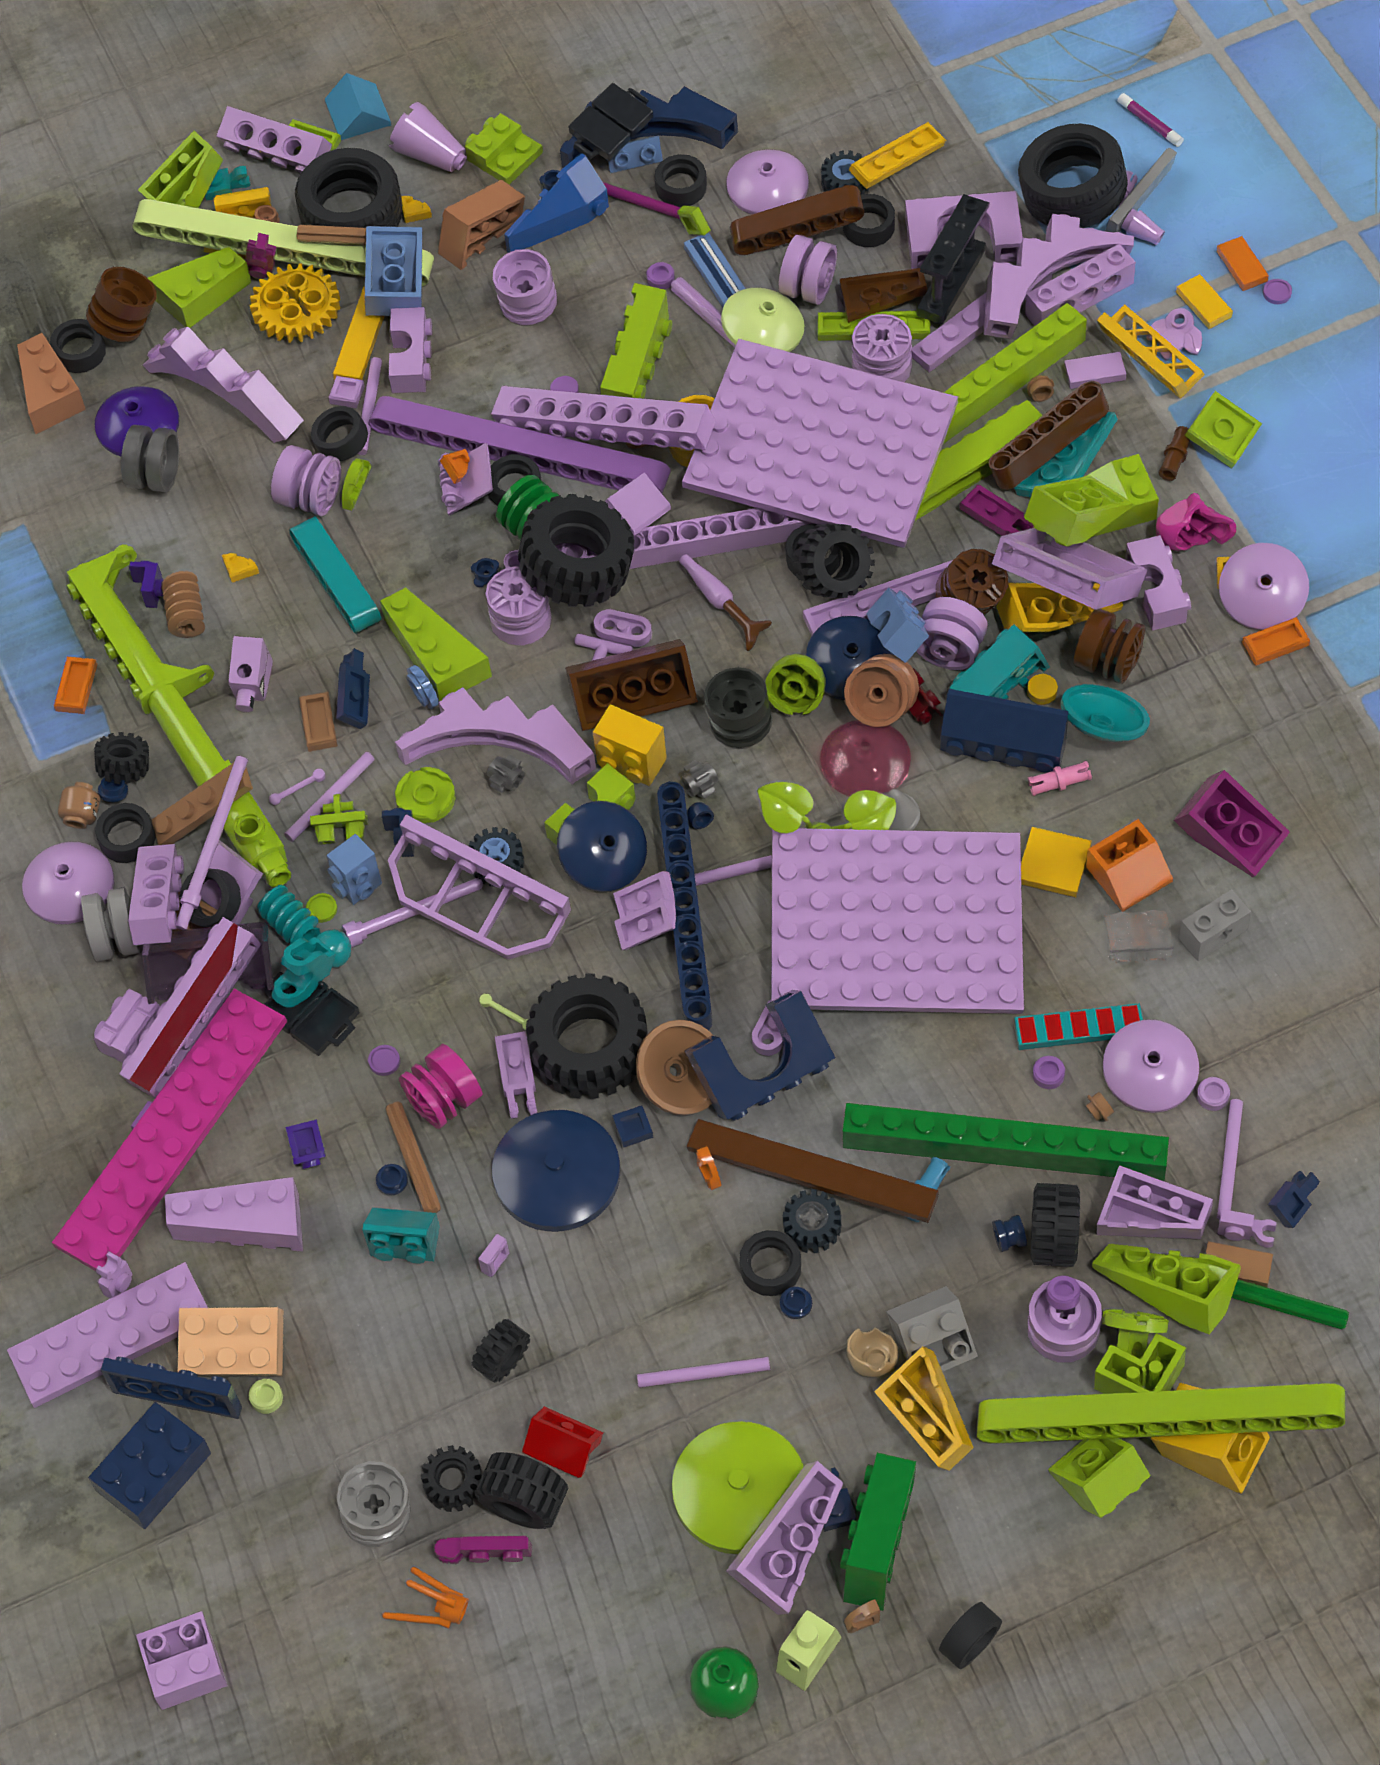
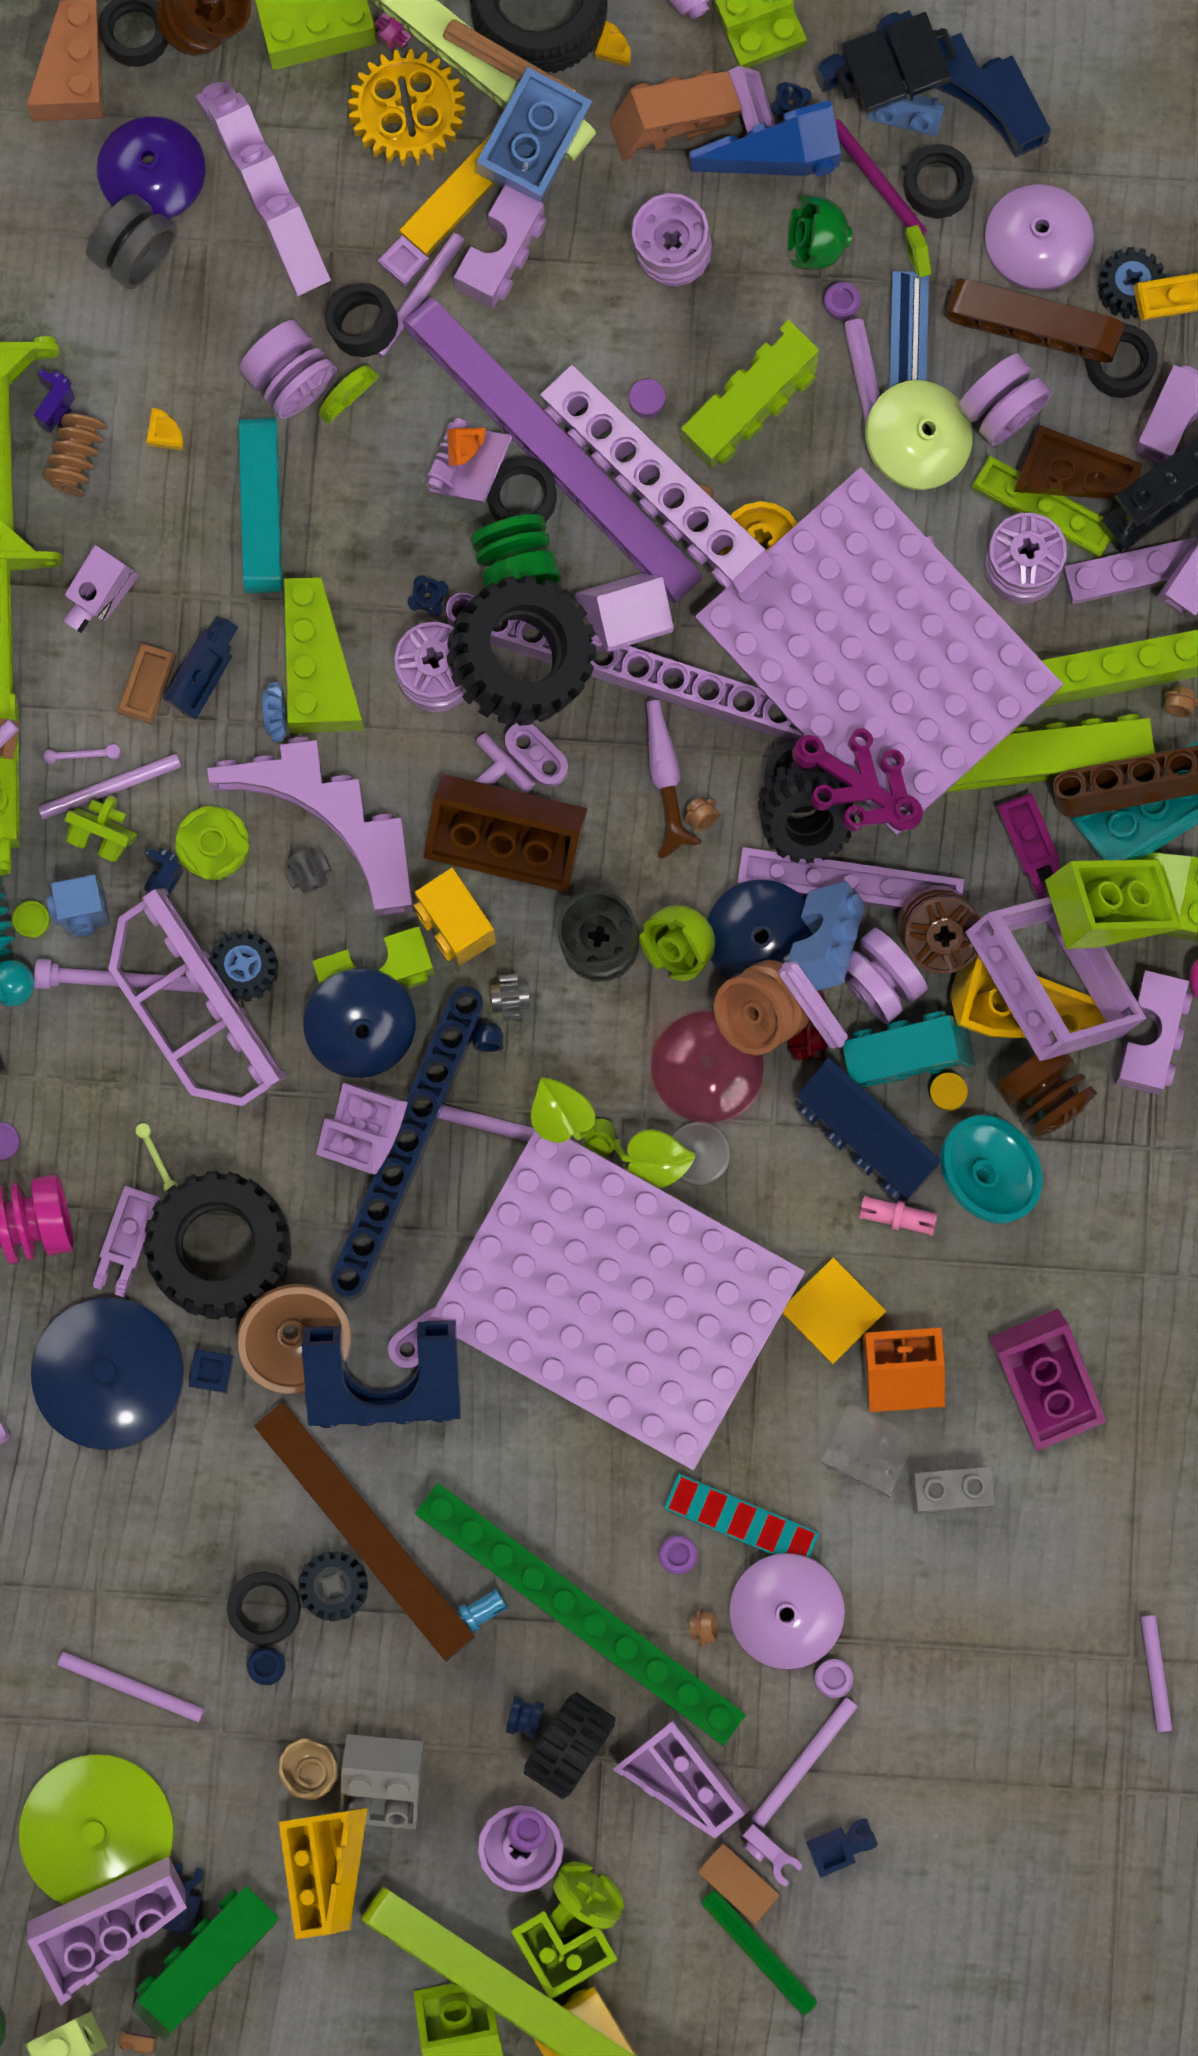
camera: 25 degrees right, 20 degrees up
orange tile [696,1146,721,1190] -> none
lime wedge [1092,1244,1241,1335] -> none
none -> medium nougat plate [684,797,720,831]
none -> lavender tile [729,65,775,133]
none -> lavender axle [778,961,848,1049]
none -> green cylinder [787,195,852,270]
none -> magenta plant [792,728,923,832]

